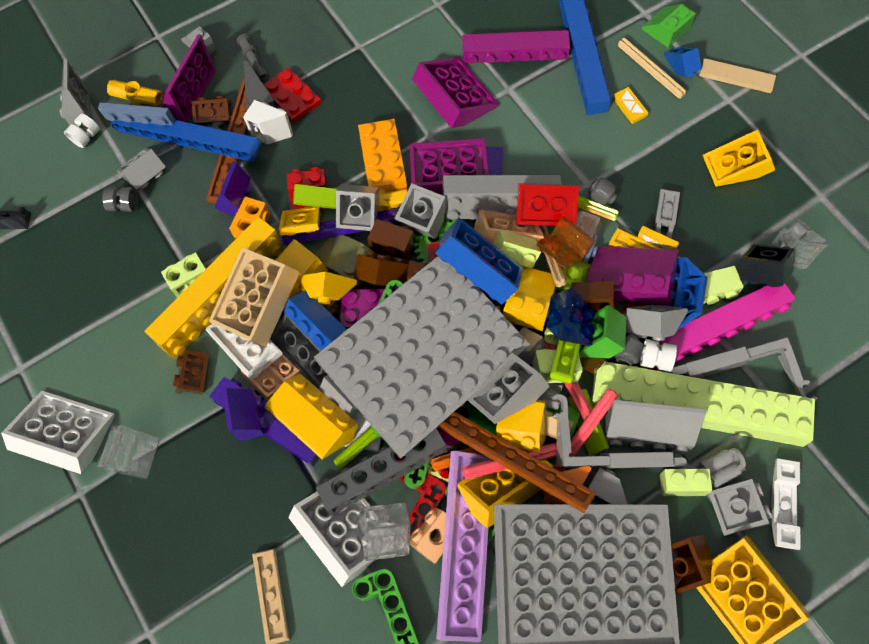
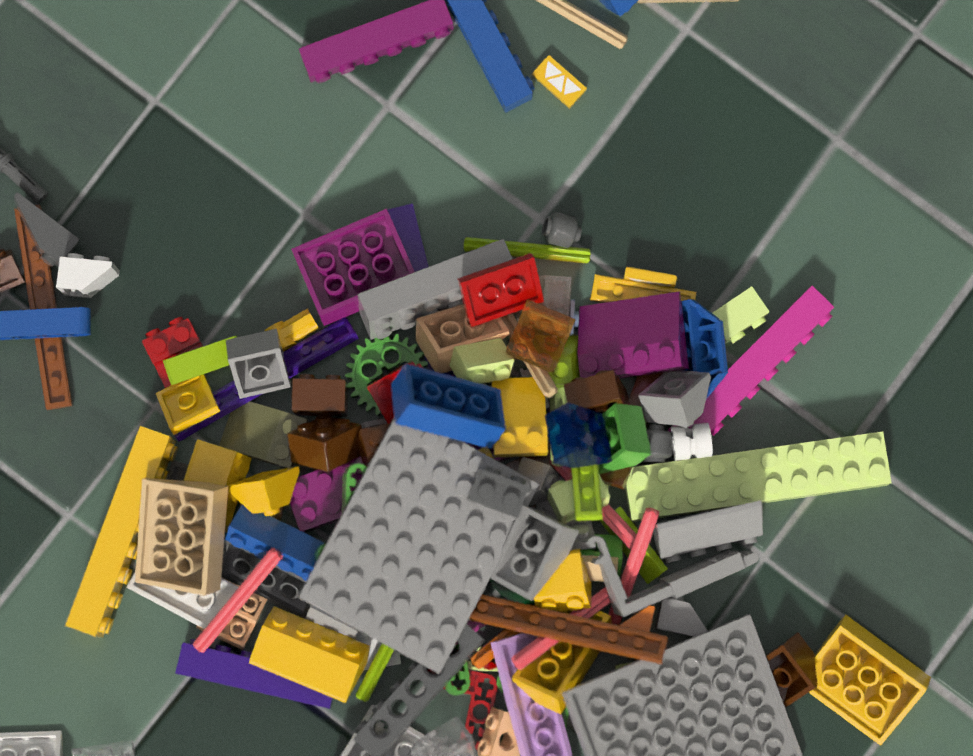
camera: 25 degrees left, 15 degrees up
yellowish green brick [161,252,206,298] -> none
reddish brown bracket [173,349,209,394] -> none
dark purple slope [214,161,252,216] -> none
dark purple slope [222,388,267,441] -> none
light orange brick [229,197,270,238] -> none
red plate [263,67,322,123] -> none
light orange brick [358,119,408,192] -> none
light grey slope [395,183,446,239] -> none
magenta slope [412,57,499,128] -> none
light grey hinge [654,189,680,238] -> none
yellowish green brick [659,469,712,496] -> none
light grey hinge [670,337,818,401] -> none
light grey piece [699,448,746,489] -> none
yellow slope [703,130,775,187] -> none
light grey plate [709,479,772,536] -> none
black brick [740,244,795,287] -> none
clear slope [769,217,829,269] -> none
white slope [771,459,800,550] -> none
none -> coral axle [193,548,282,653]
none -> dark grey bracket [467,466,532,518]

